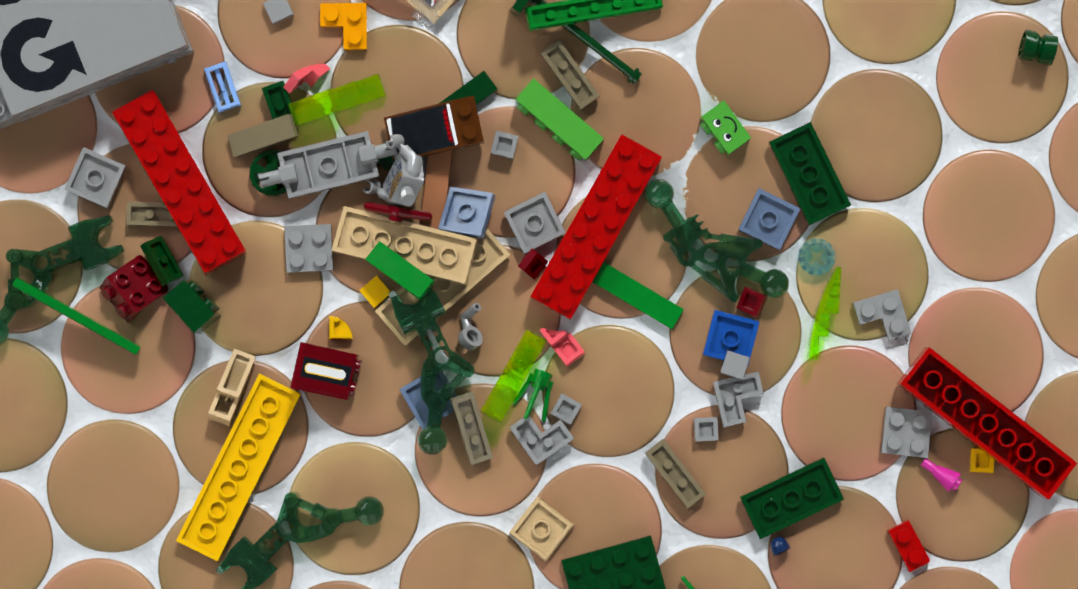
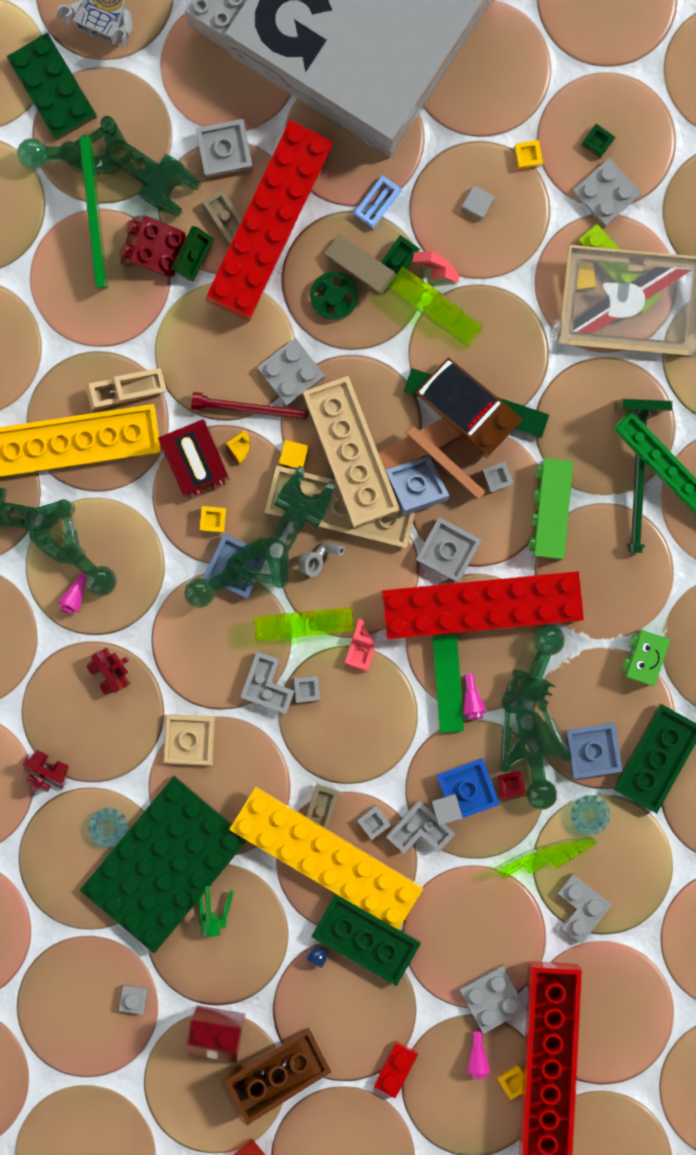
camera: 55 degrees right, 0 degrees up
dark green brick [163,280,221,334] -> none
light grey plate [258,131,398,199] -> none
light orange plate [320,3,367,50] -> none
light grey torso [363,134,424,207] -> none
dark red piece [364,202,432,222] -> none
green tile [365,241,435,301] -> none
dark tan plate [450,391,493,465] -> none
green plant [513,368,554,422] -> none
dark red plate [518,248,548,280] -> none
dark tan plate [540,40,600,110] -> none
none -> dark pink cone [57,570,90,615]
none -> dark red hips [86,648,130,695]
none -> dark red piece [191,391,308,420]
none -> yellow plate [200,506,227,533]
none -> yellow plate [229,786,423,929]
none -> nougat tile [404,426,485,499]
none -> dark pink cone [463,674,487,720]

